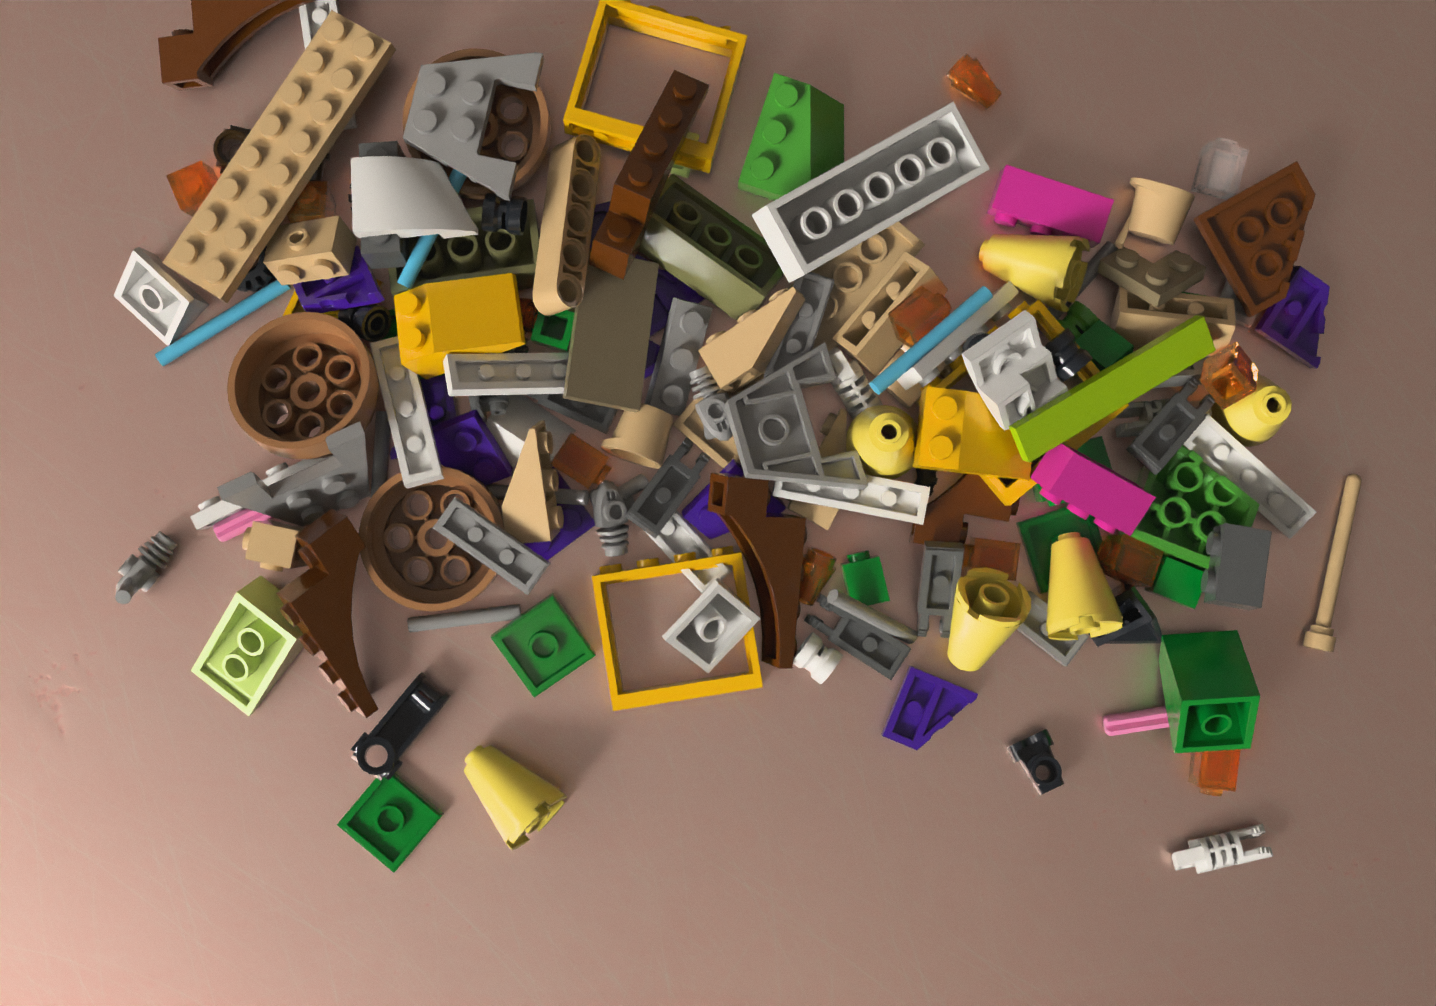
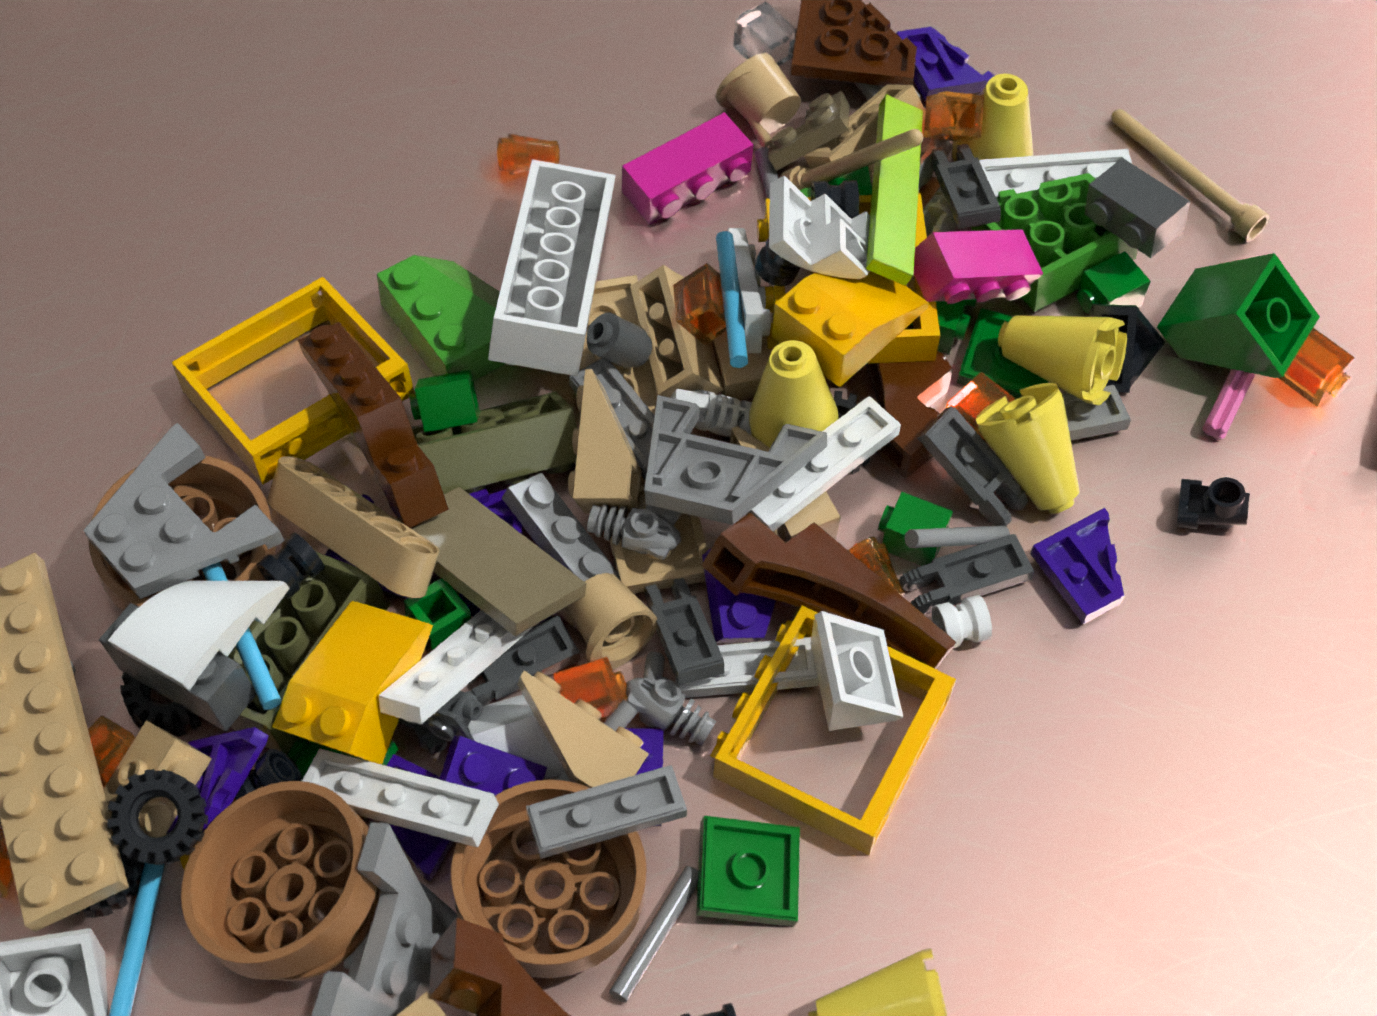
camera: 60 degrees left, 30 degrees down
light yellow cone [979,234,1090,312] -> none
clear orange brick [1097,534,1163,587] -> none
none -> black tyre [107,769,208,865]
none -> green brick [409,369,480,432]
none -> dark grey brick [587,313,652,368]
none -> tan piece [781,129,923,190]

